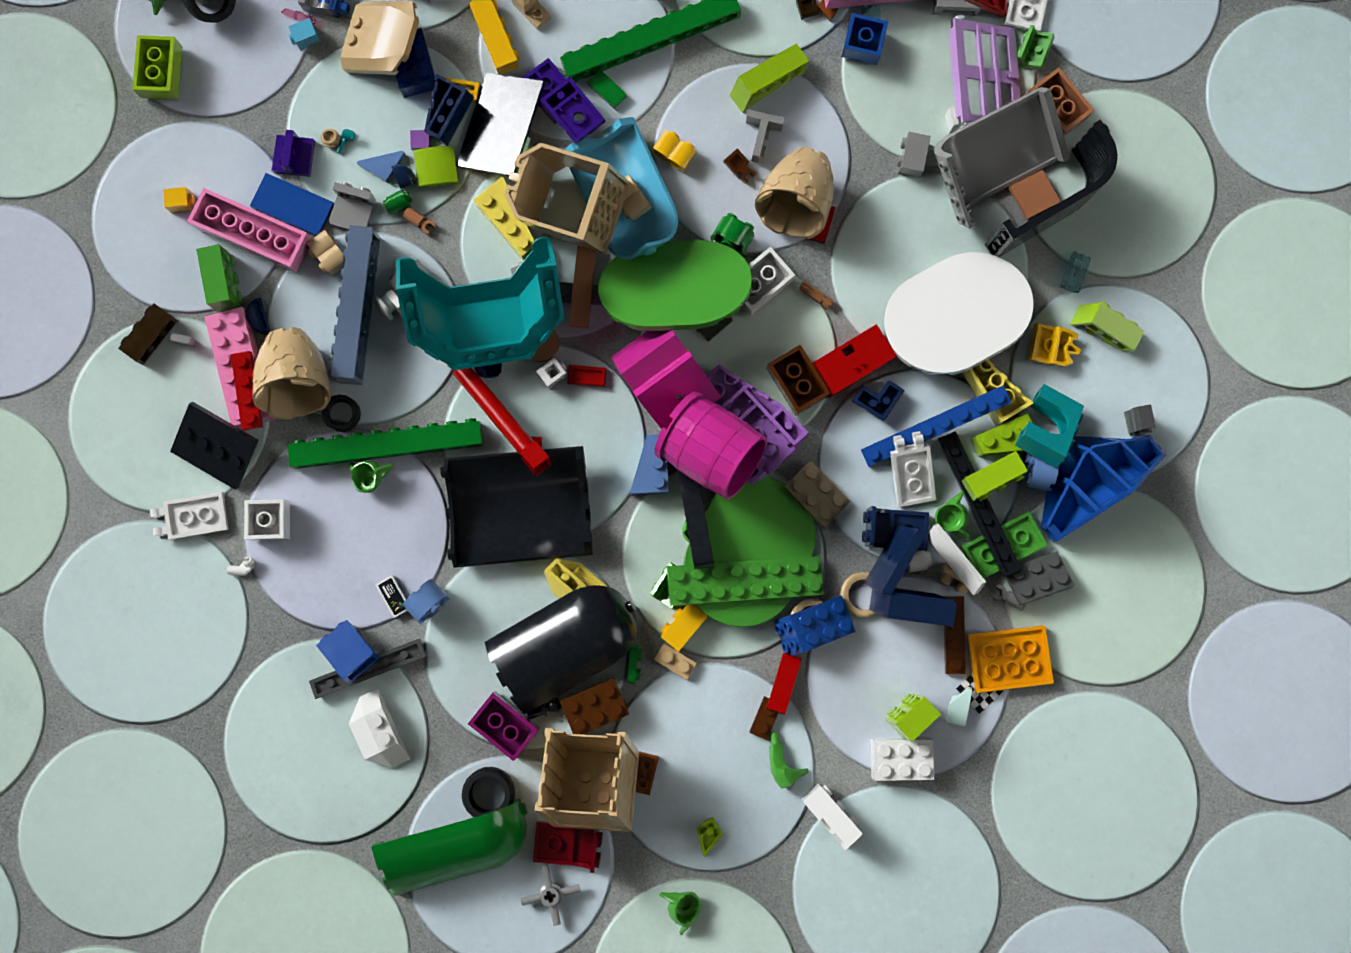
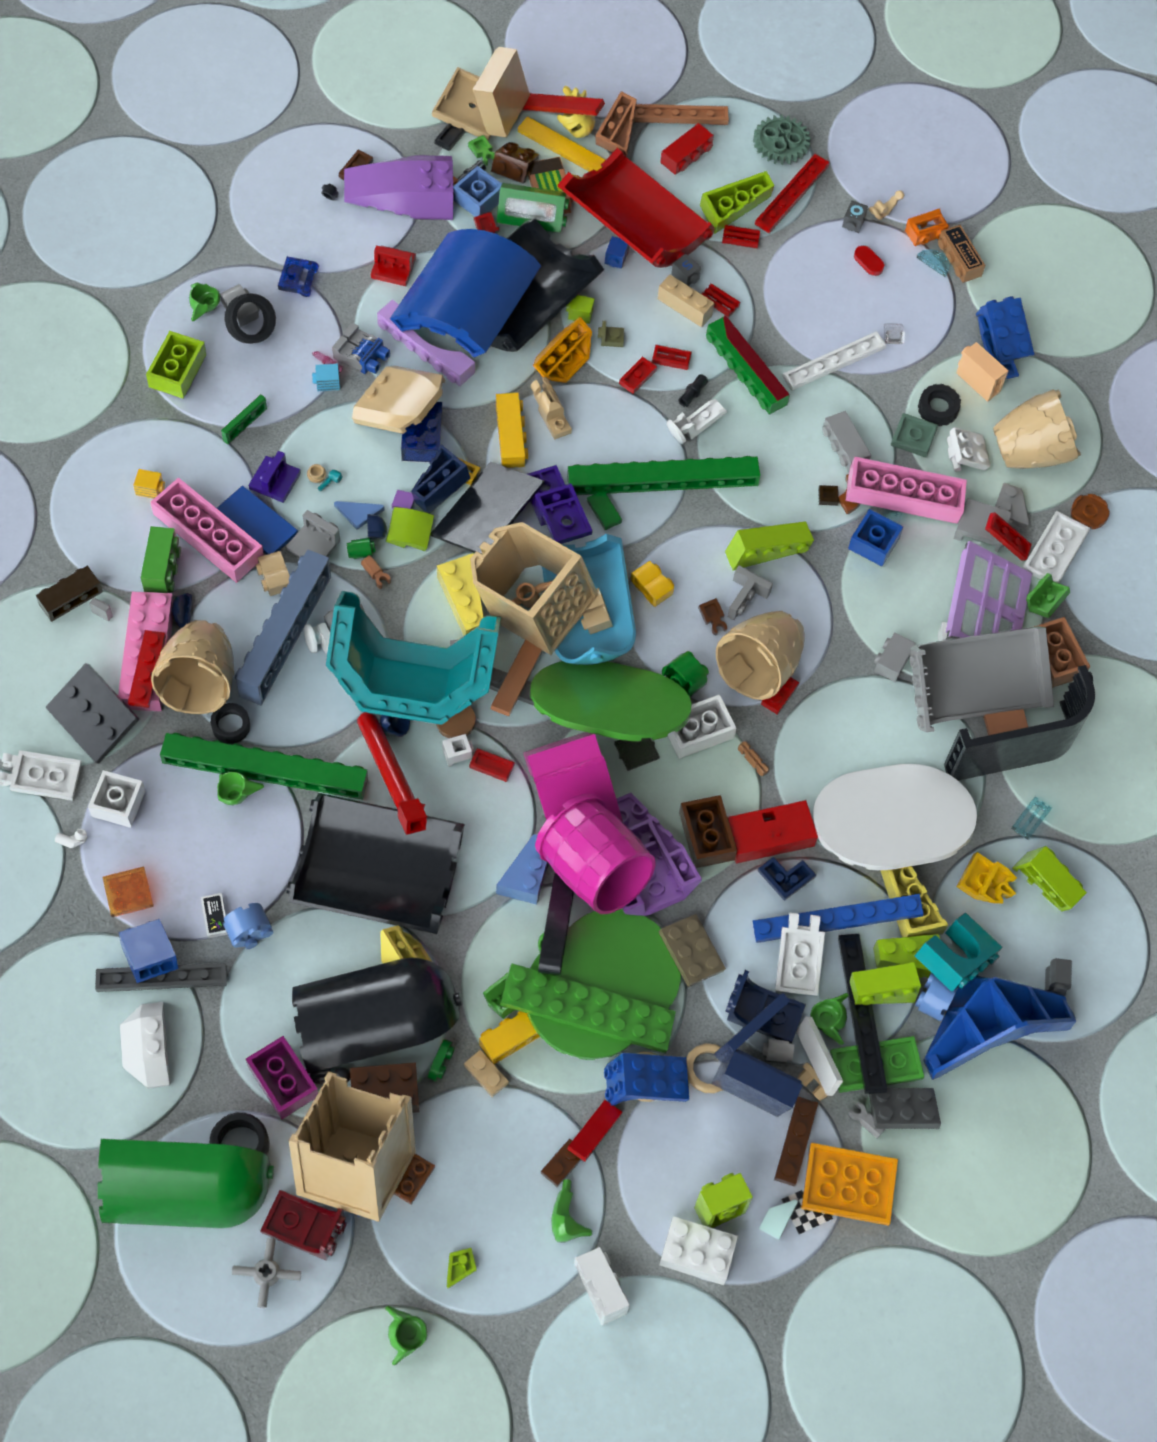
camera: 15 degrees right, 20 degrees down
none -> clear orange tile [102,866,154,917]
none -> green tile [221,394,267,444]
none -> light nougat piece [511,581,552,608]

